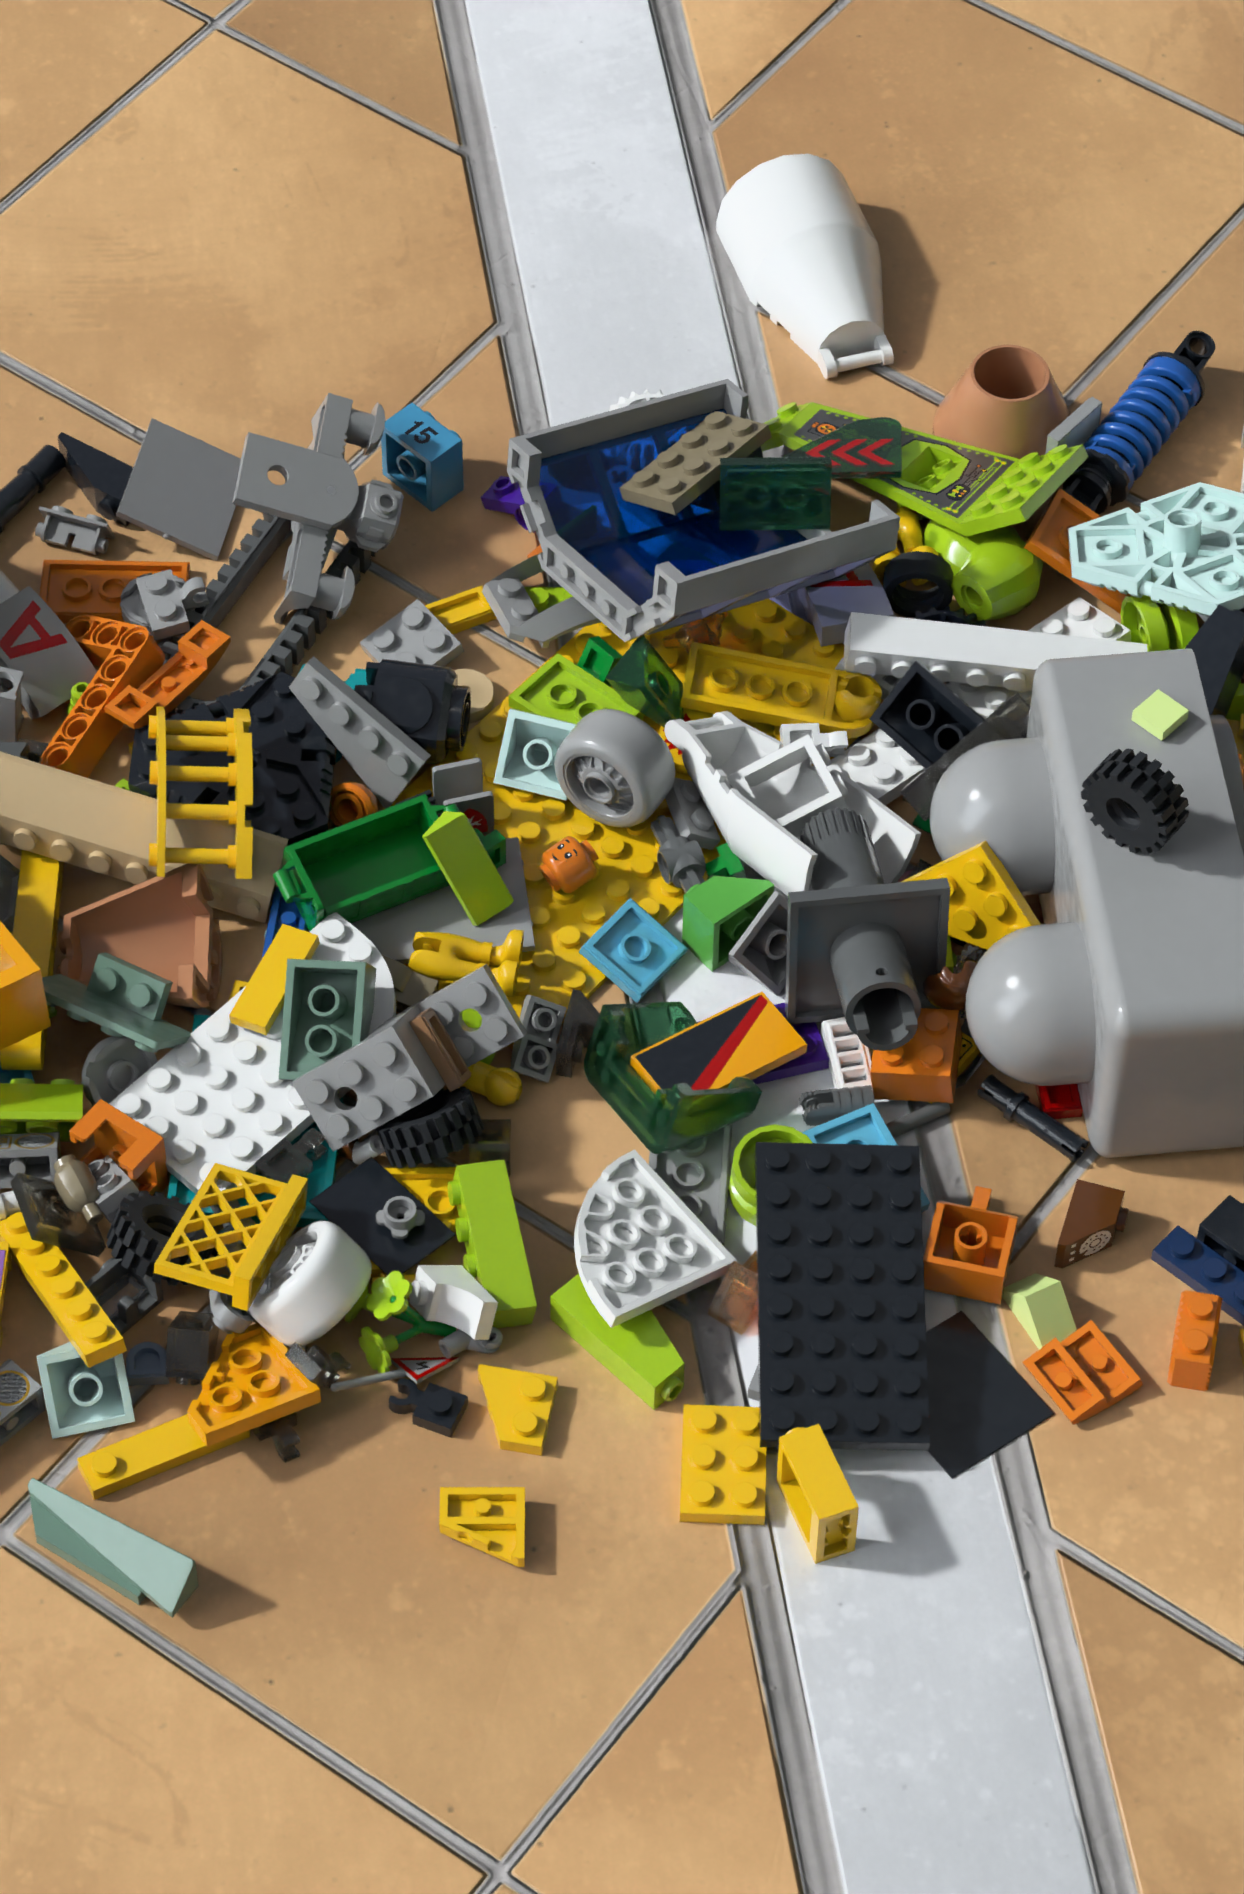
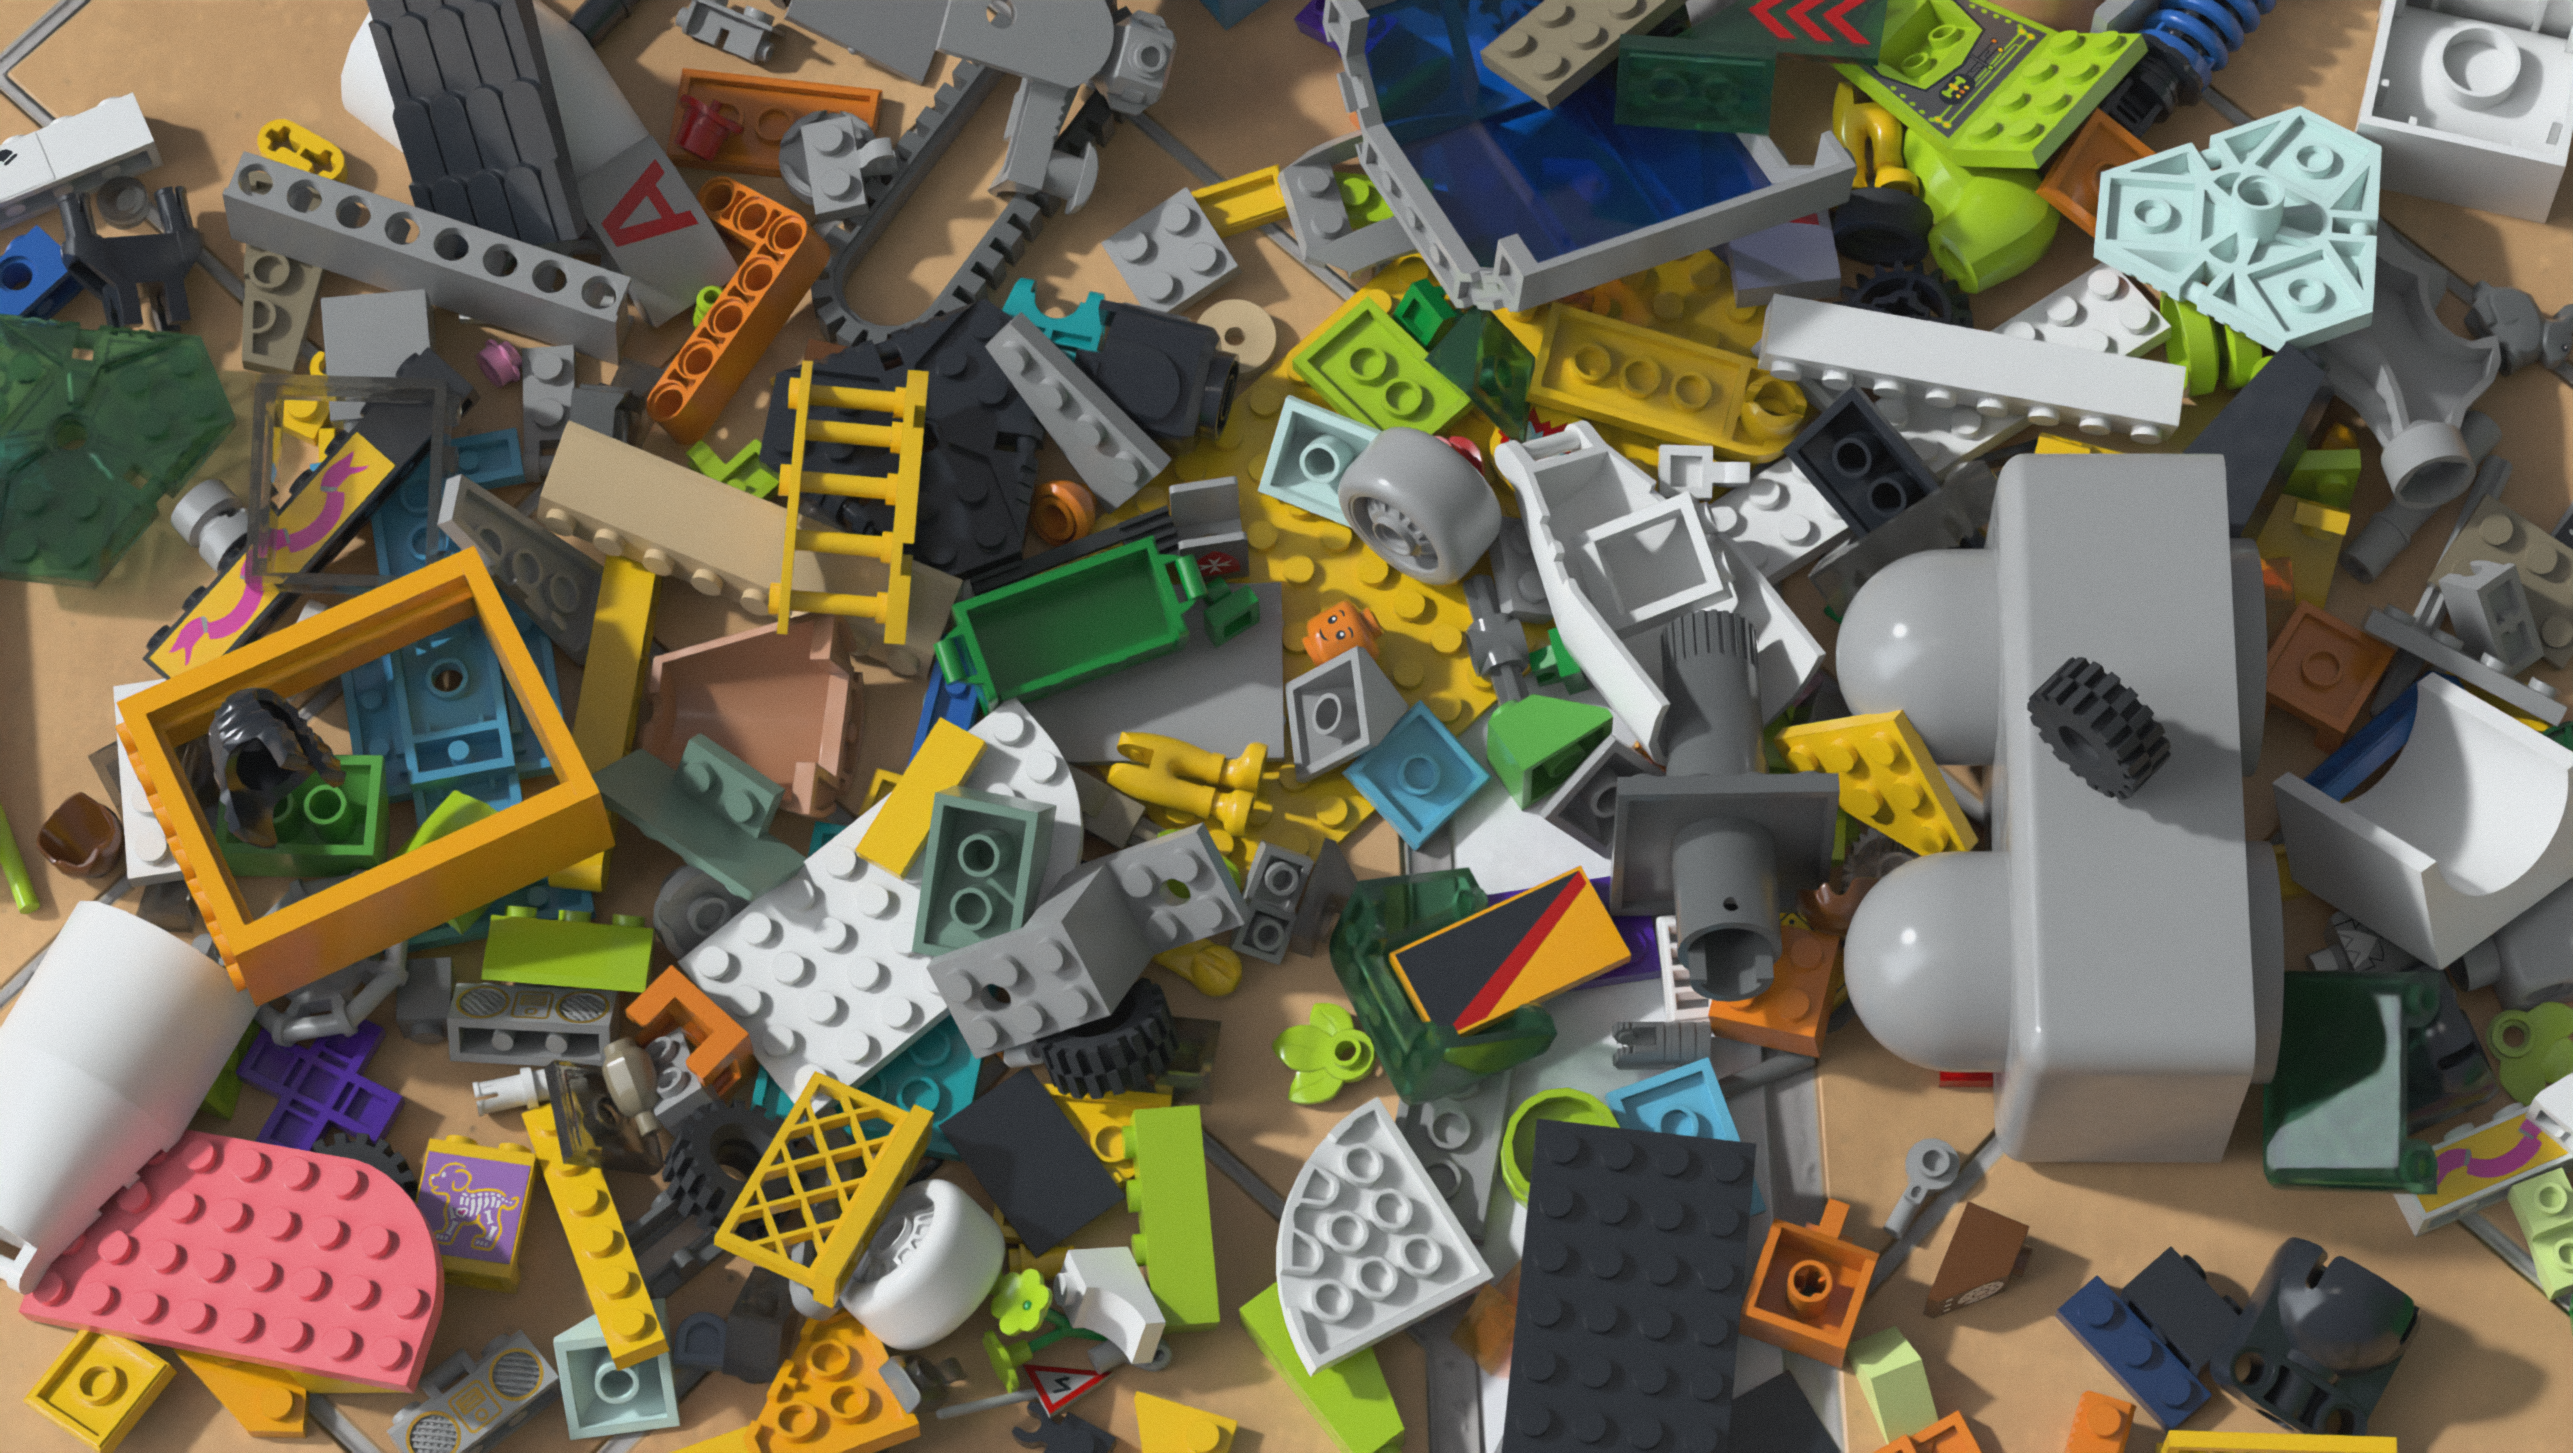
camera: 10 degrees right, 15 degrees up
orange slope [105,620,231,729] -> none
clear smoke plate [255,1128,327,1183] -> none
light grey plate [376,1196,425,1239] -> none
medium nougat tile [409,1007,472,1092] -> none
lime slope [422,811,514,926] -> none
black pin [977,1074,1088,1162] -> none
yellowish green tile [1131,689,1189,741] -> none
none -> red piece [673,94,745,163]
none -> lime plate [1272,1003,1377,1105]
none -> light grey slope [1285,646,1409,784]
none -> light grey plate [1883,1138,1960,1239]

